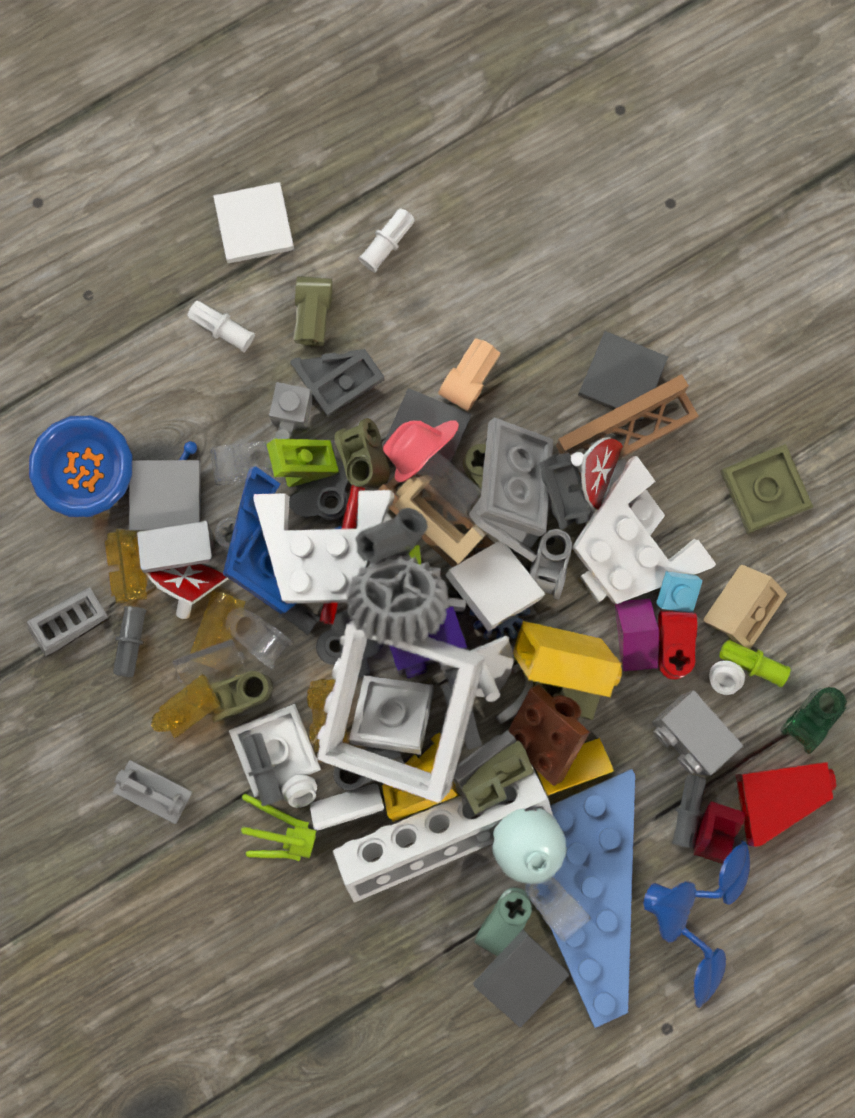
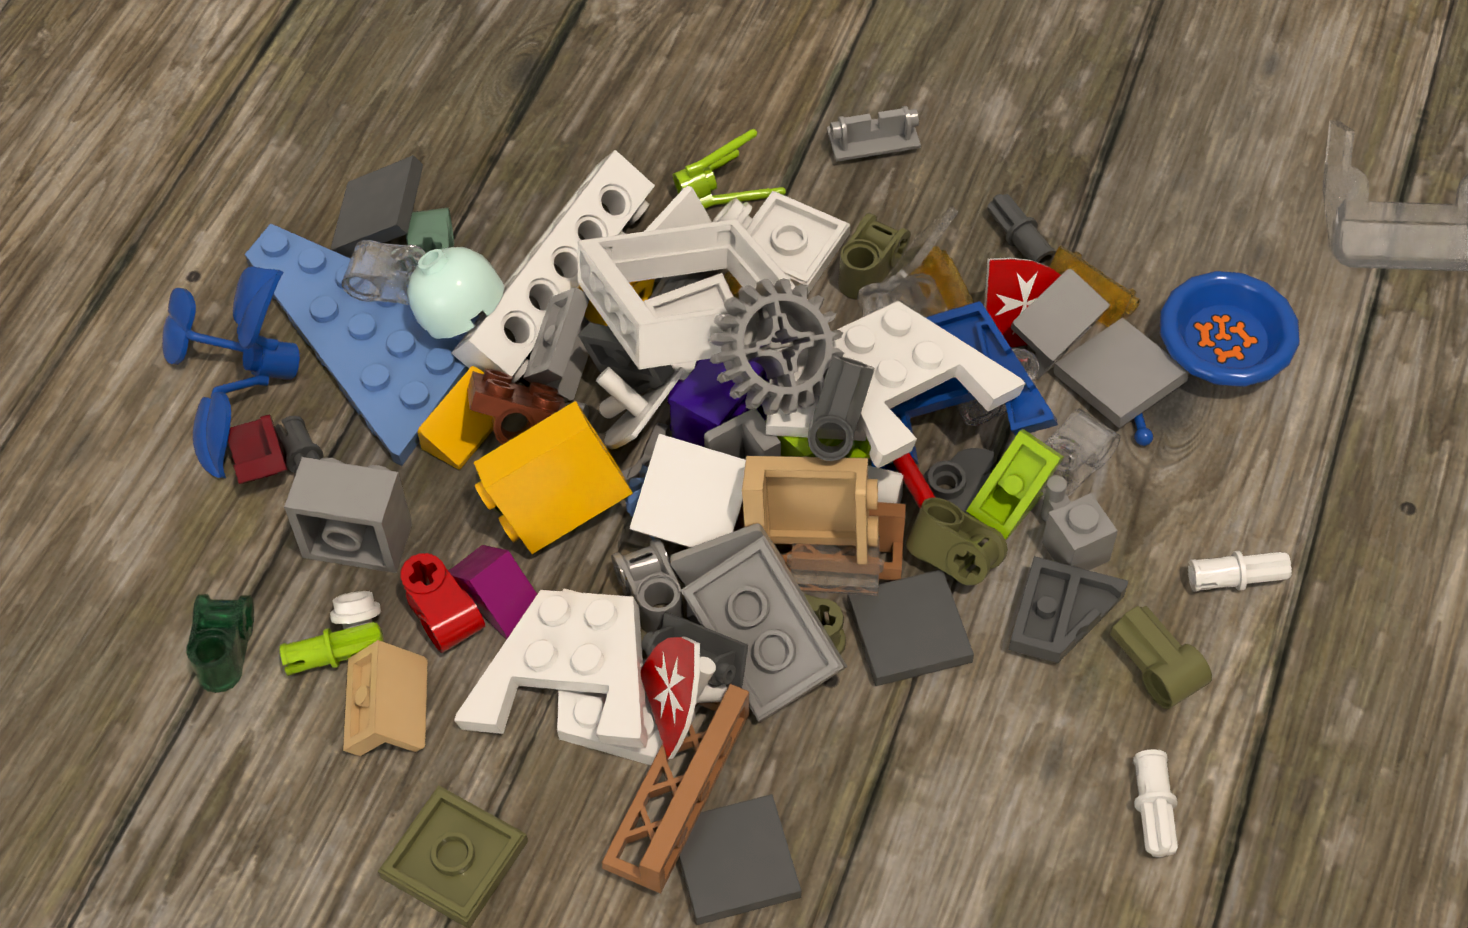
camera: 145 degrees right, 25 degrees down
light grey slope [27,587,108,657] -> none
clear yellow hinge [151,674,220,739] -> none
white tile [214,182,294,263] -> none
dark grey axle [242,733,284,806] -> none
coral piece [383,420,459,483] -> none
light nougat piece [438,338,500,412] -> none
olive slope [462,741,534,815] -> none
medium azure plate [656,571,703,612] -> none
red slope [735,762,836,847] -> none

